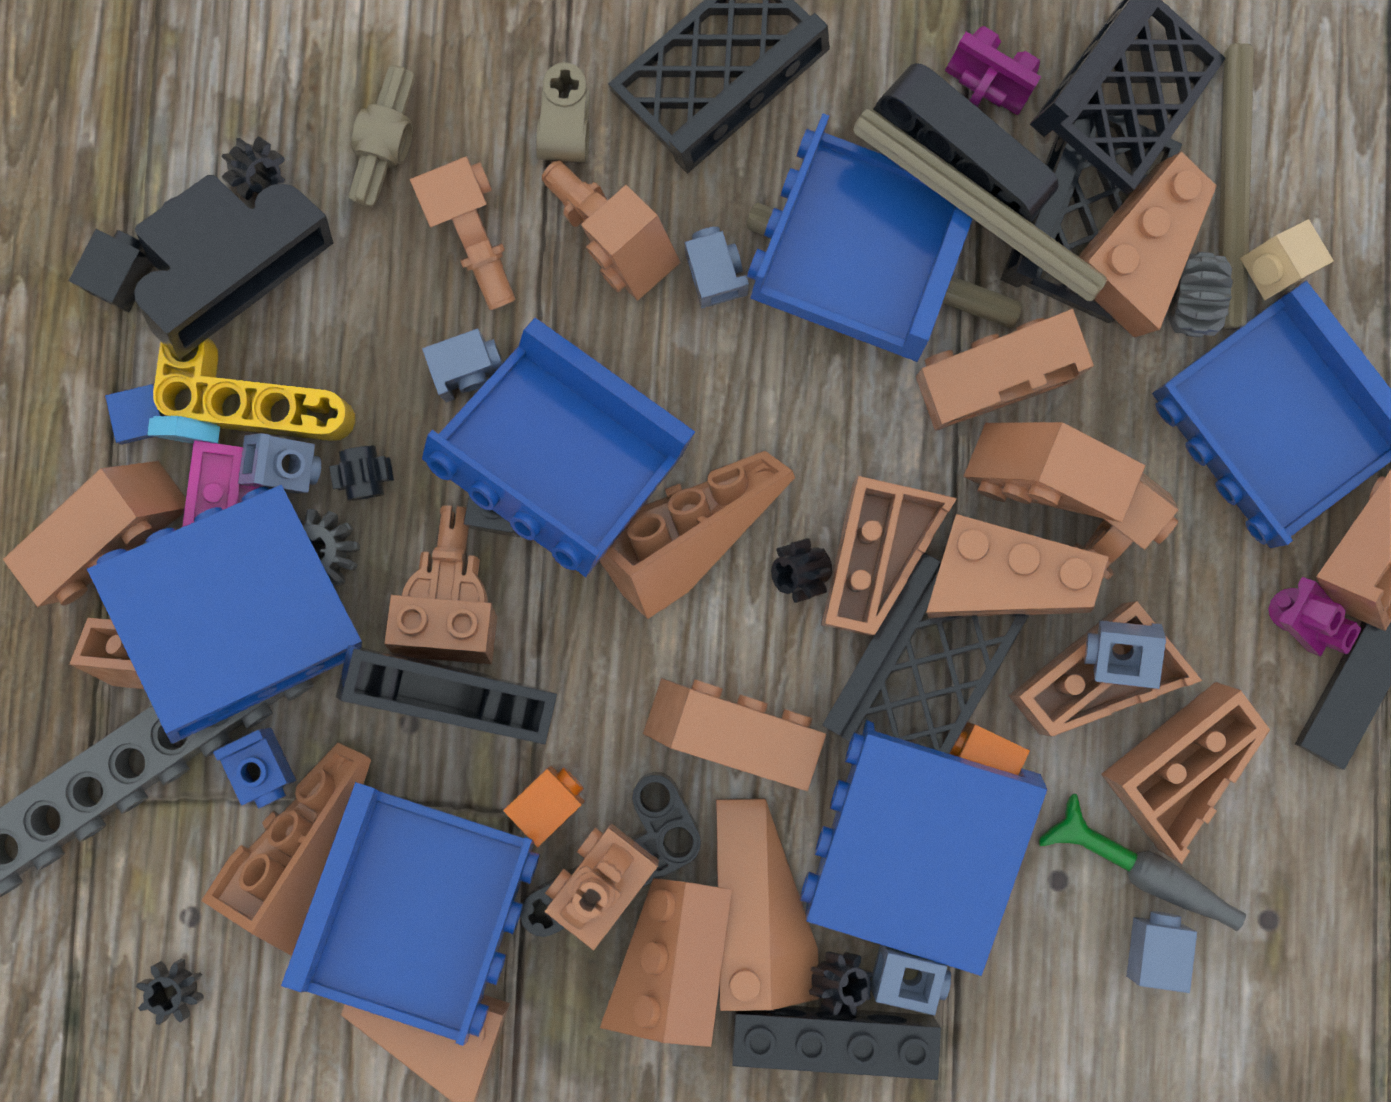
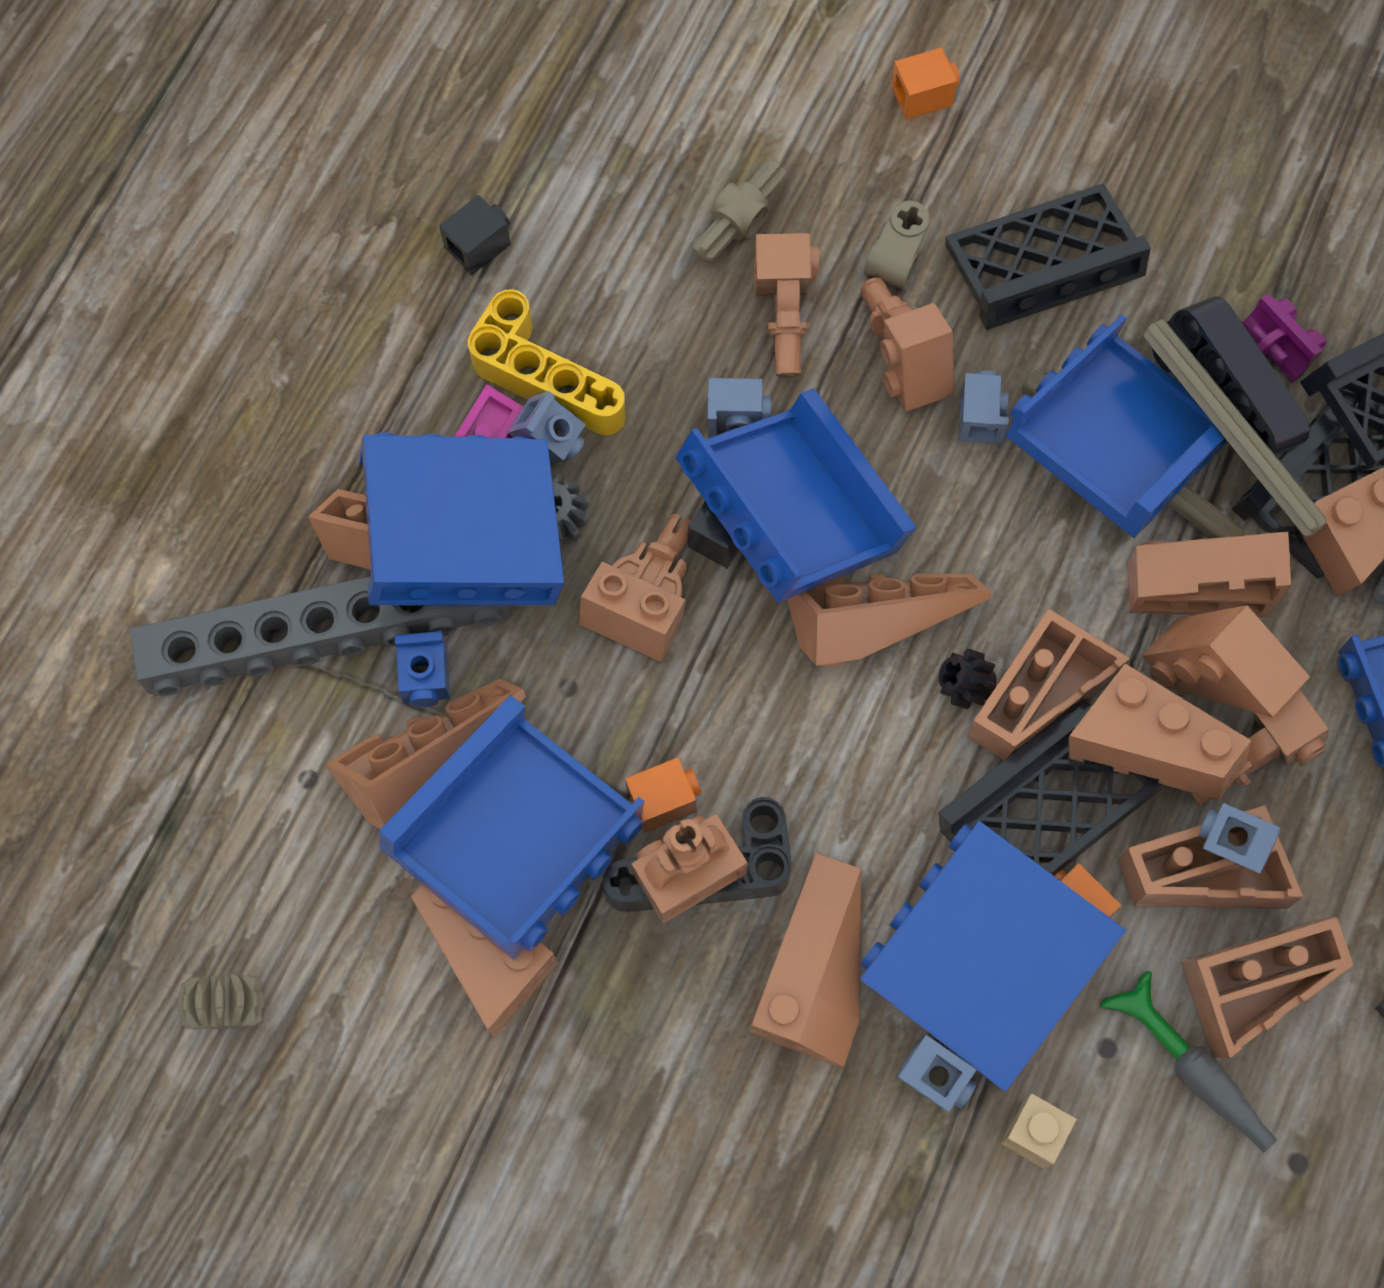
camera: 20 degrees right, 15 degrees down
nougat wedge [3,461,186,607] -> none
blue tile [105,384,165,445] -> none
black brick [134,175,334,360] -> none
black gear [136,958,204,1025] -> none
medium azure tile [147,416,220,443] -> none
black gear [221,136,285,200] -> none
black gear [329,445,394,501] -> none
black brick [336,645,557,744] -> none
nougat wedge [600,878,732,1047] -> none
nougat wedge [643,678,826,792] -> none
black brick [731,1006,941,1080] -> none
black gear [809,951,873,1016] -> none
sand blue brick [1126,911,1197,993] -> none
none -> tan brick [1000,1093,1077,1170]

